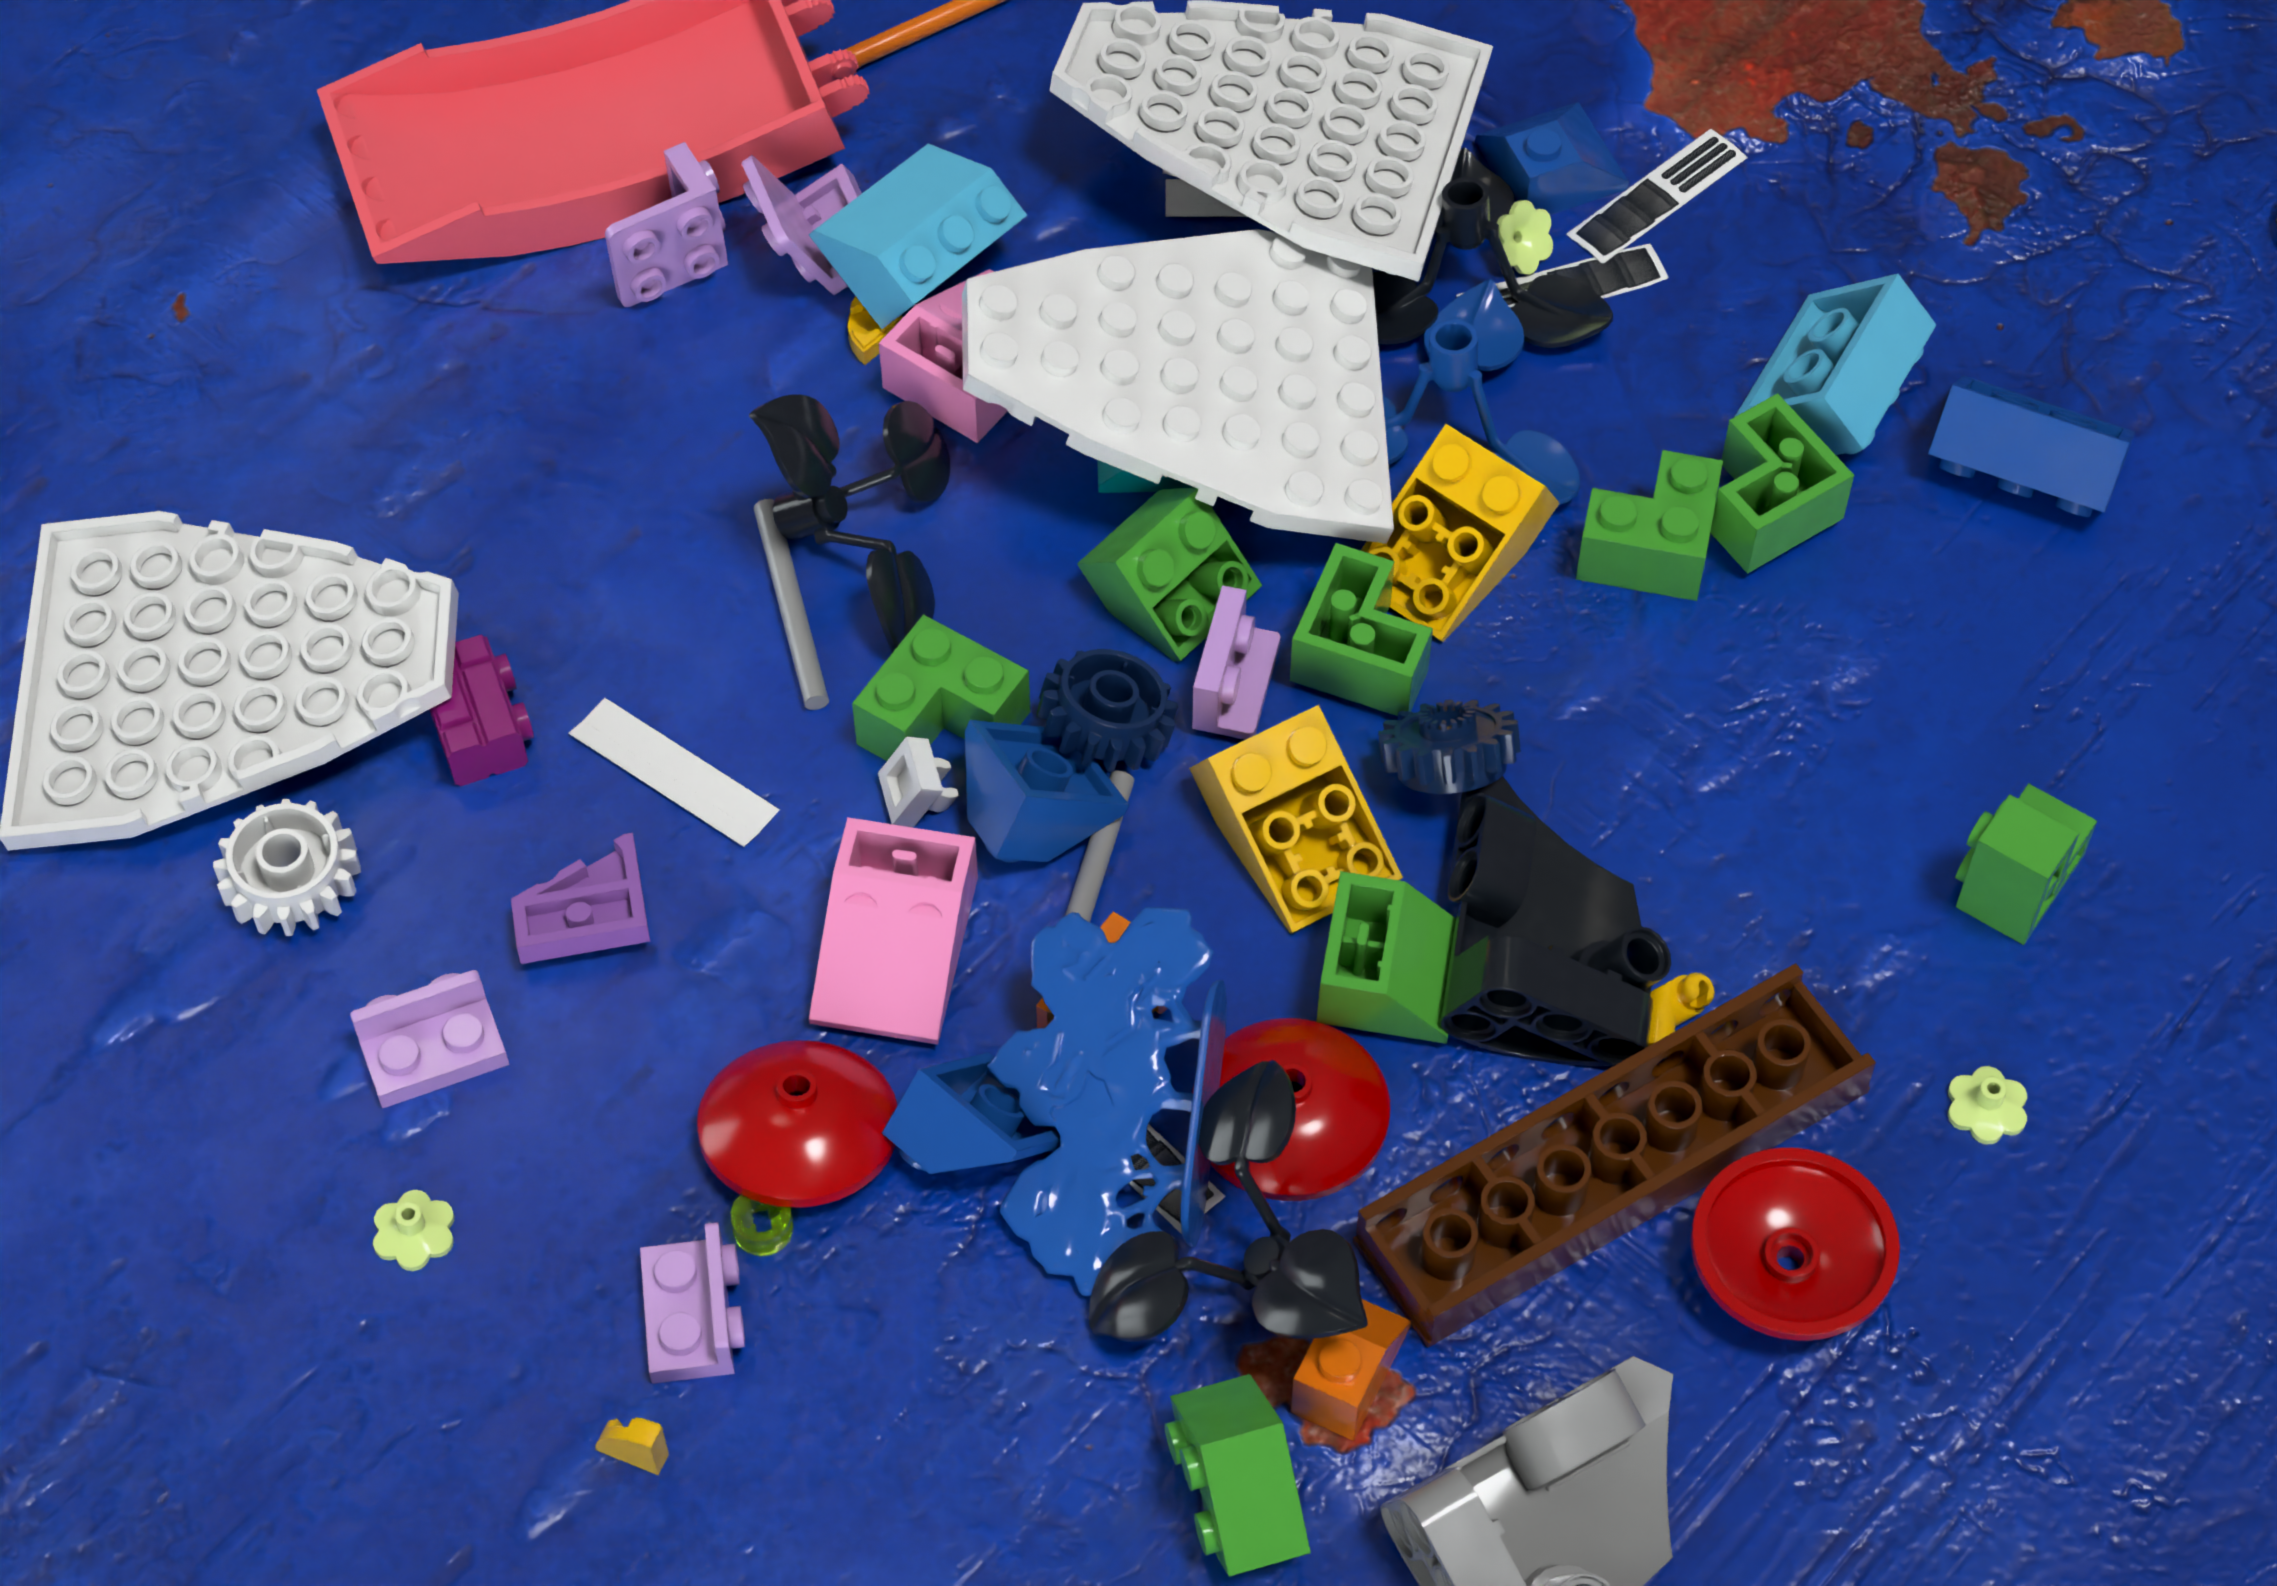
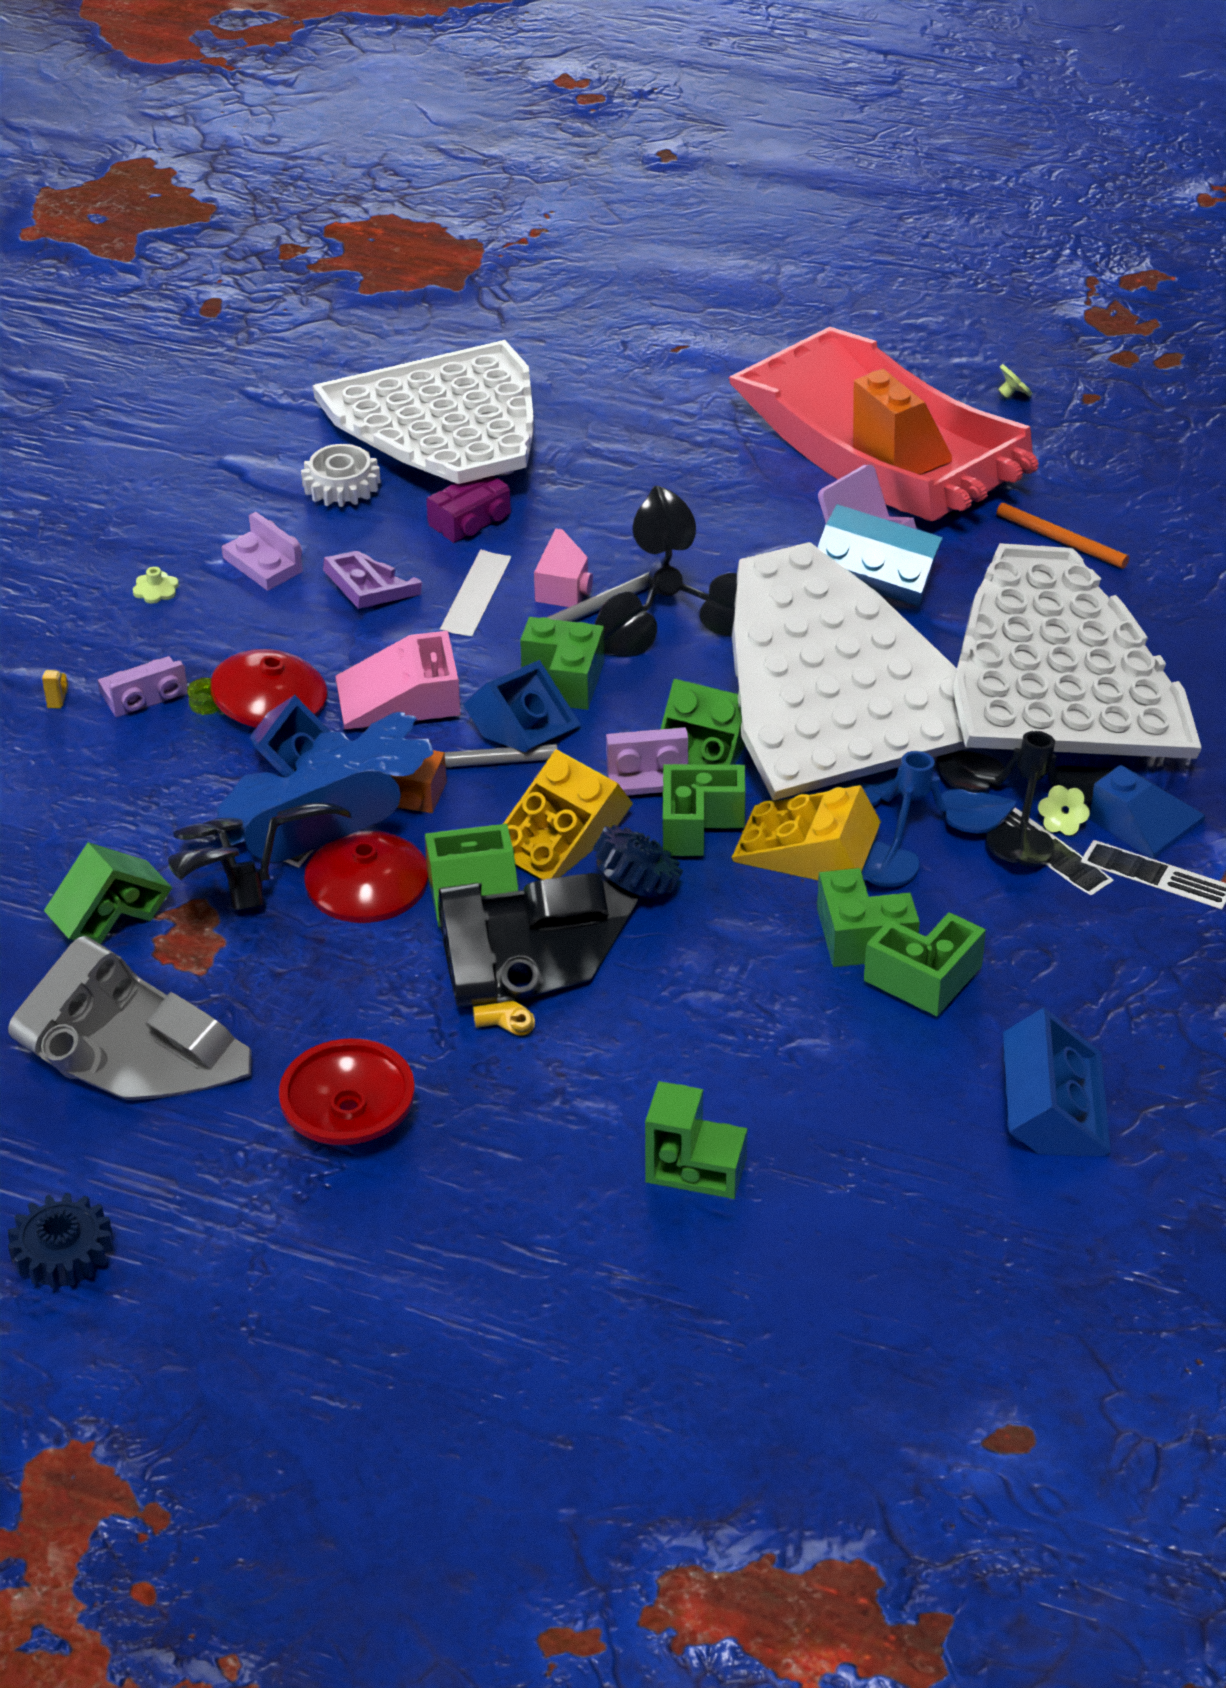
camera: 70 degrees right, 15 degrees down
lavender bracket [605,142,728,307] -> none
white tile [878,737,959,827] -> none
dark blue gear [1037,649,1178,772] -> none
orange slope [1291,1299,1411,1441] -> none
reddish brown tile [1353,963,1876,1348] -> none
medium azure slope [1735,273,1936,455] -> none
yellowish green plant [1947,1066,2027,1145] -> none
none -> bright pink slope [534,529,593,607]
none -> orange slope [853,369,952,475]

